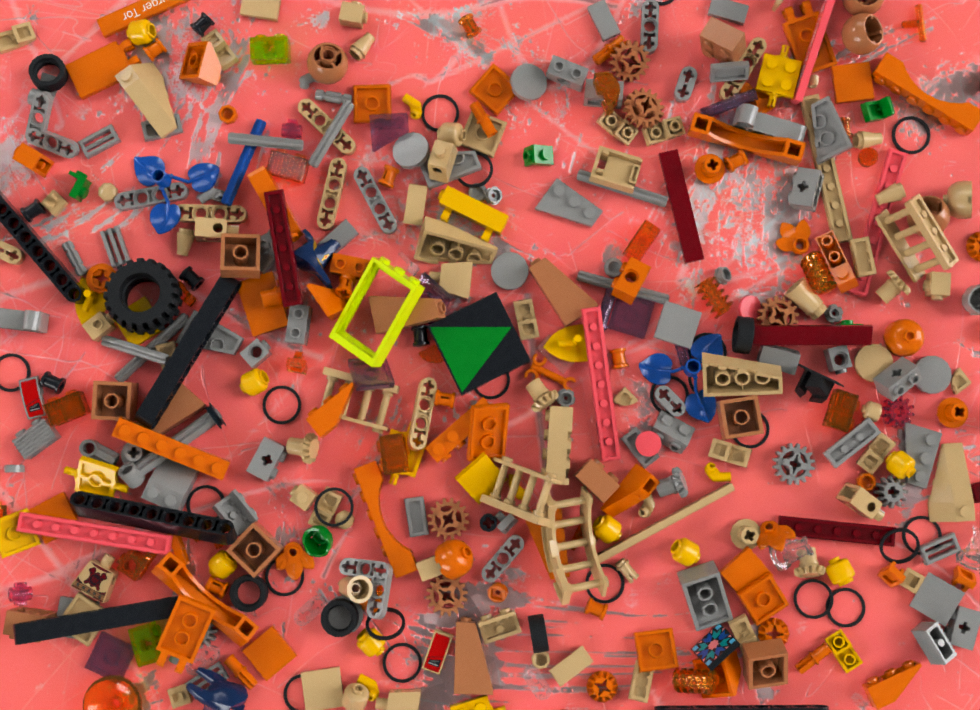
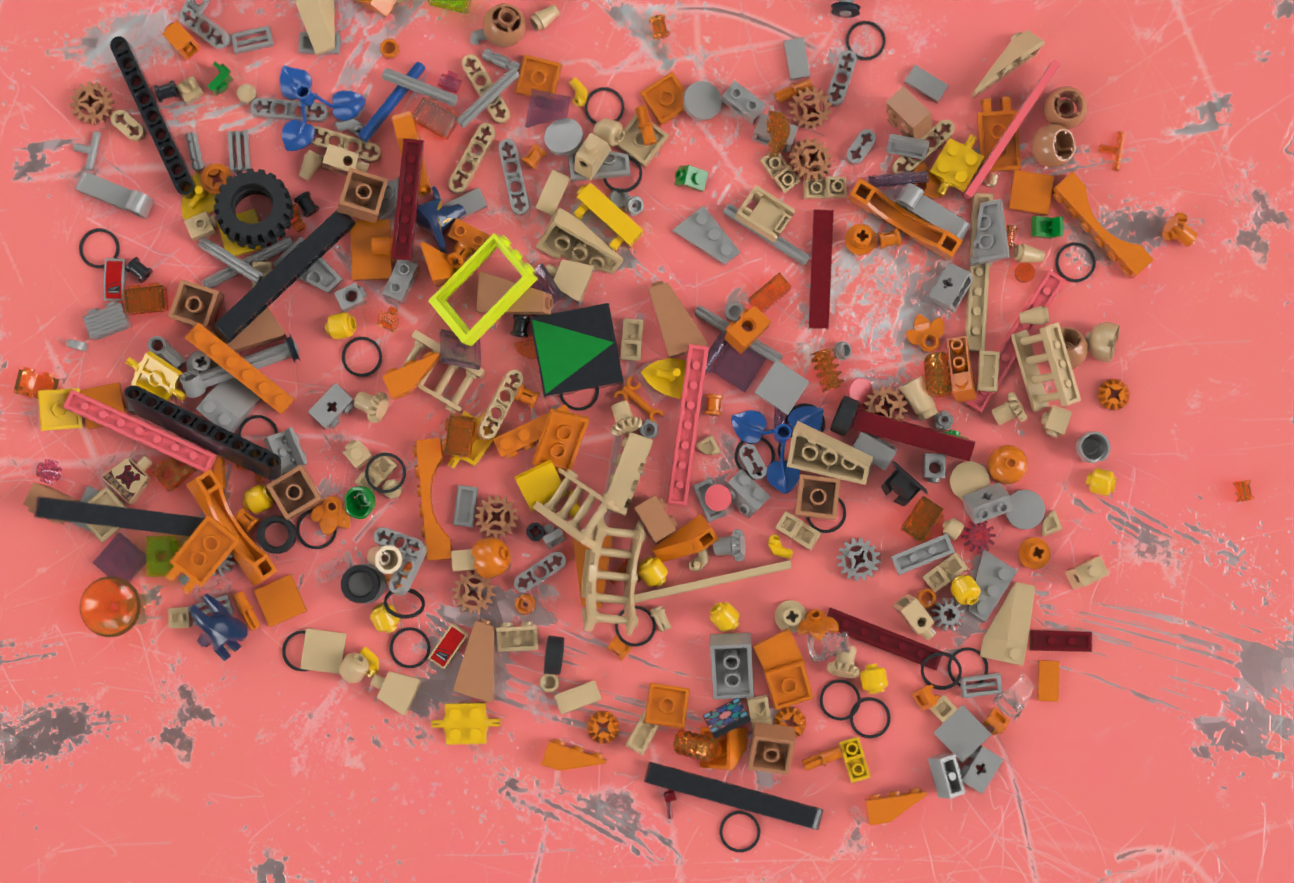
camera: 10 degrees right, 0 degrees up
light grey tile [491,252,528,290] -> none

